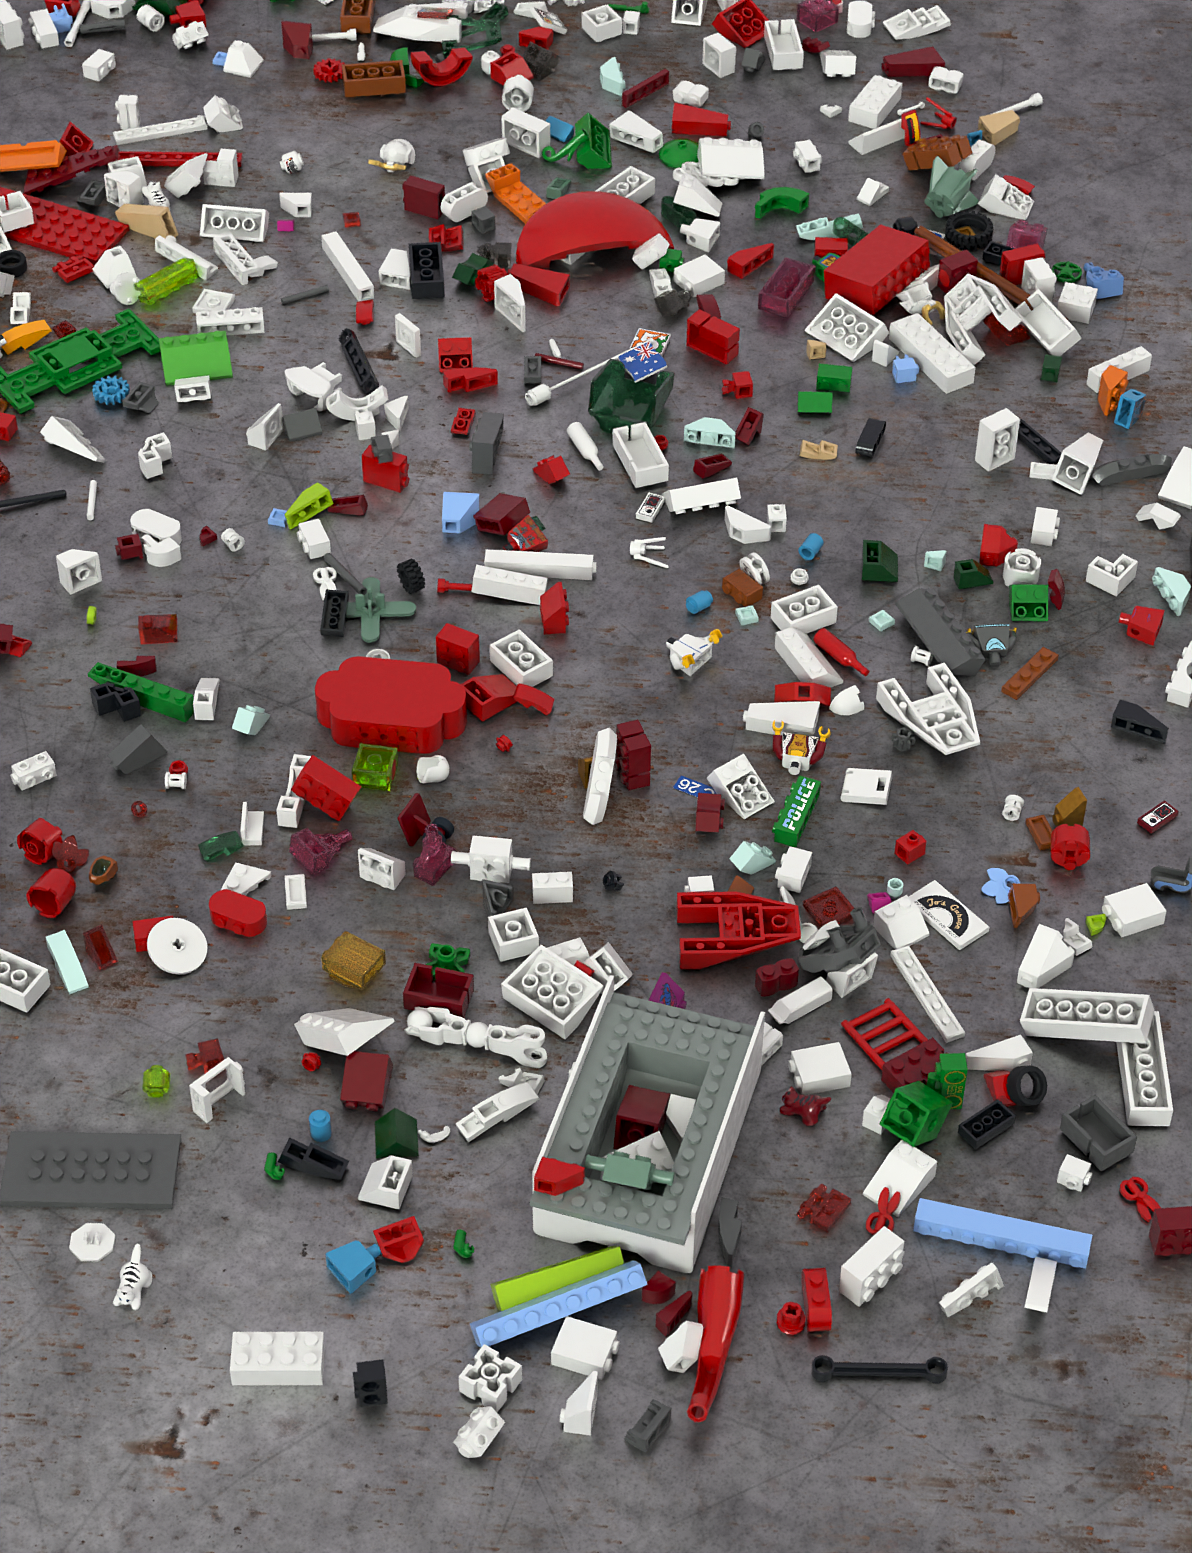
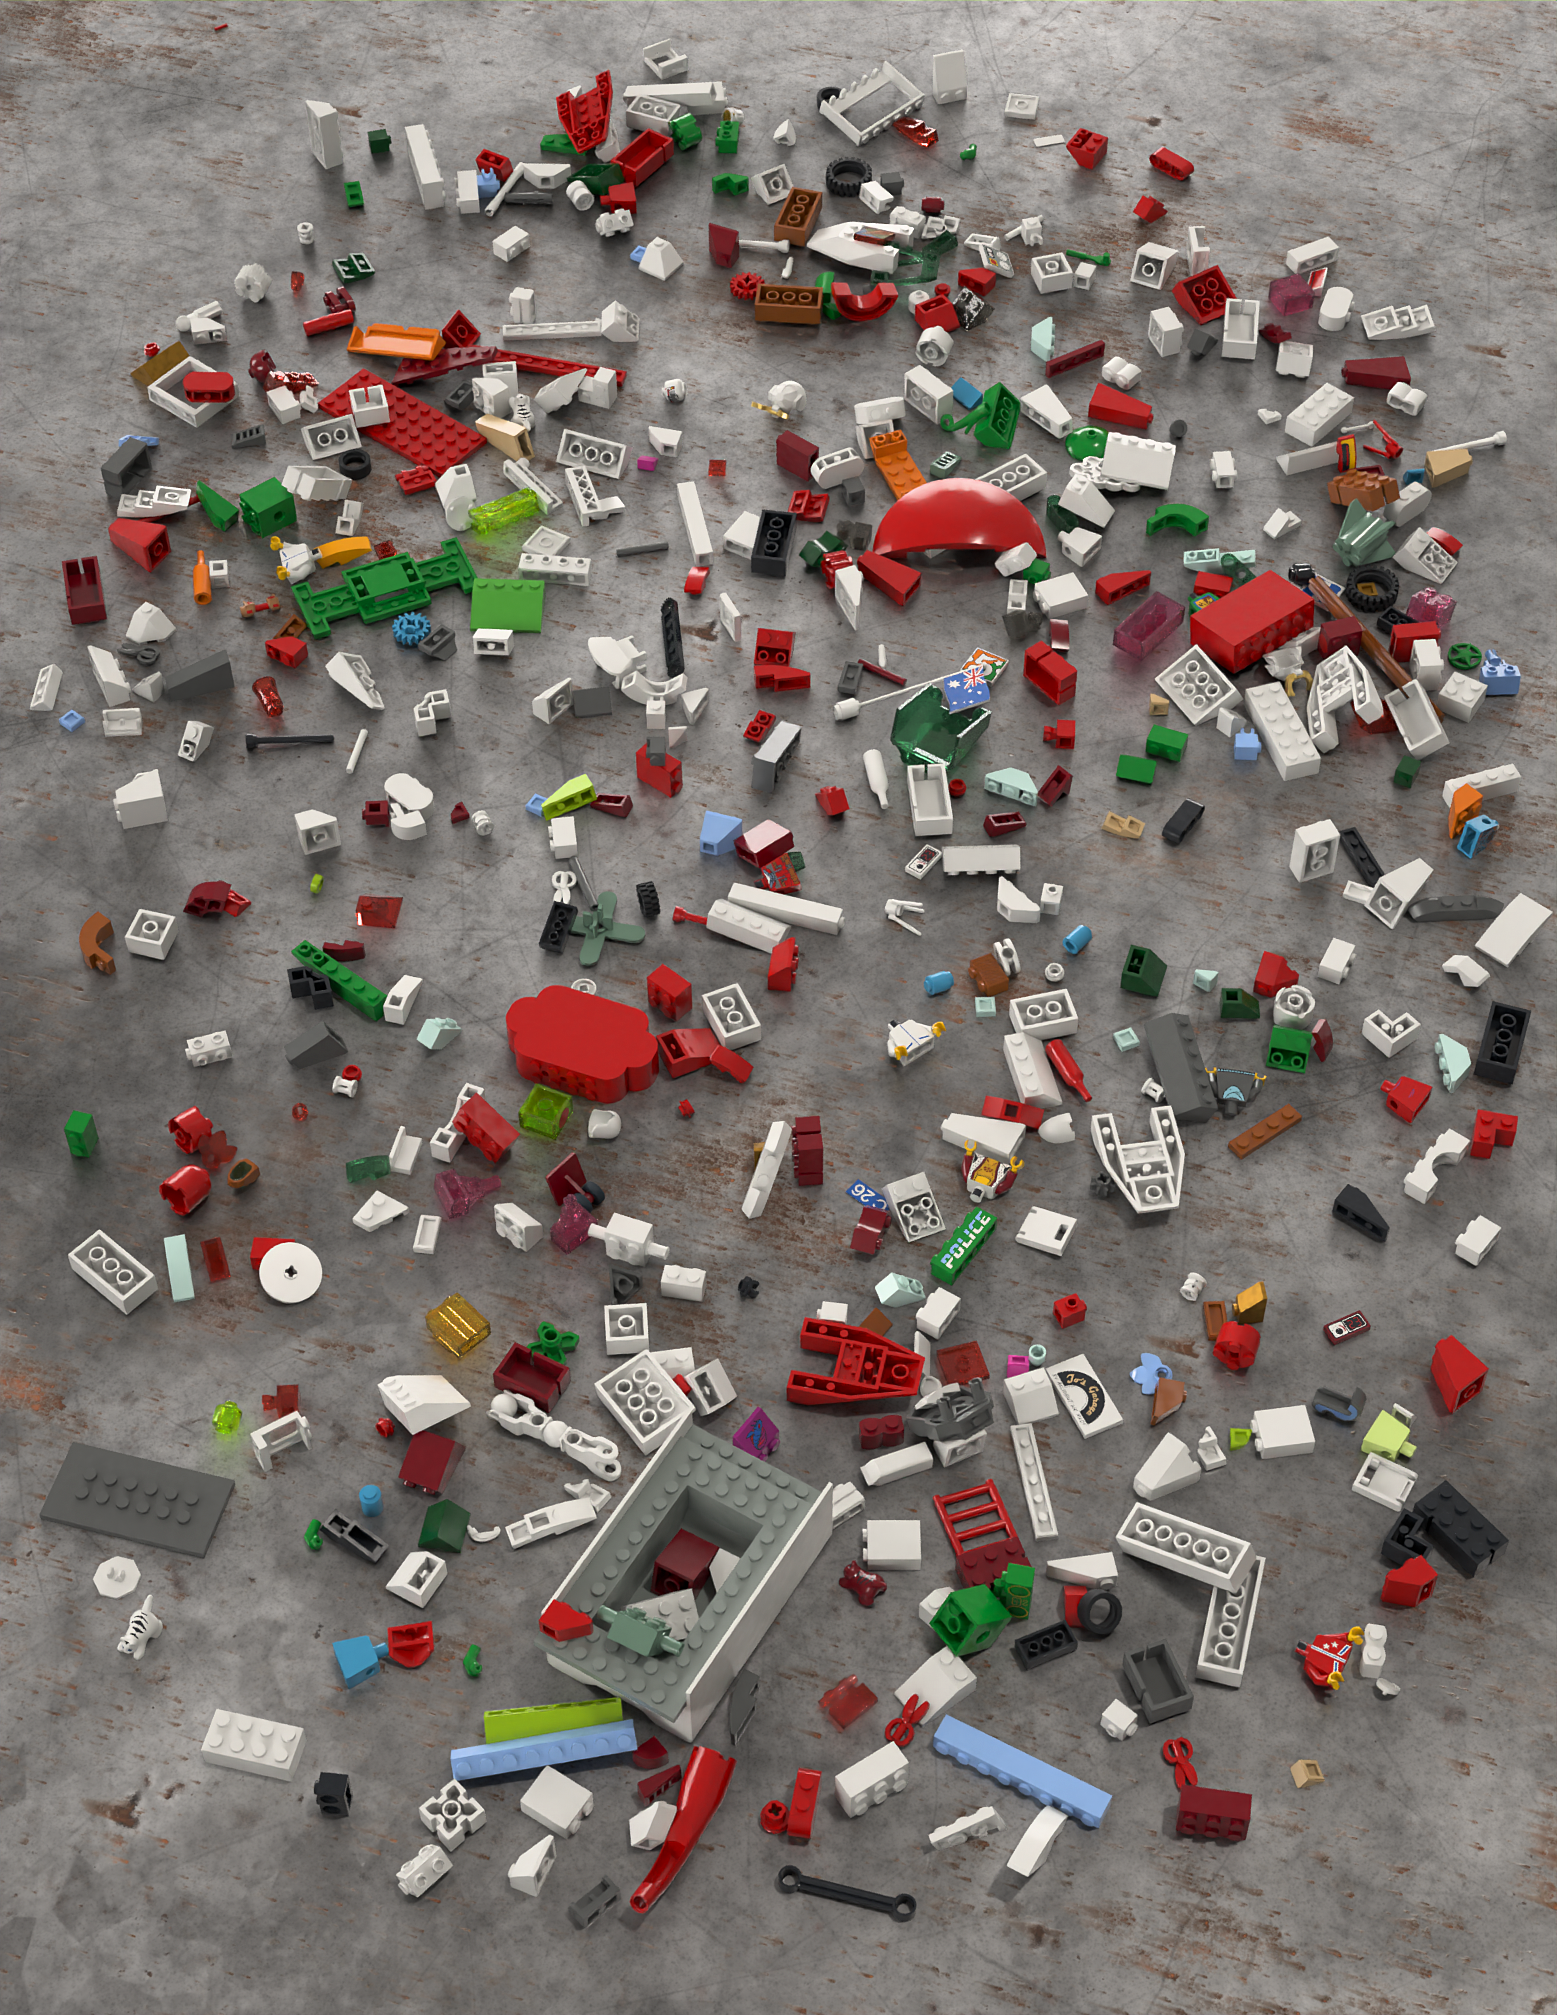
camera: 15 degrees right, 5 degrees up
red brick [209,889,267,937] -> none

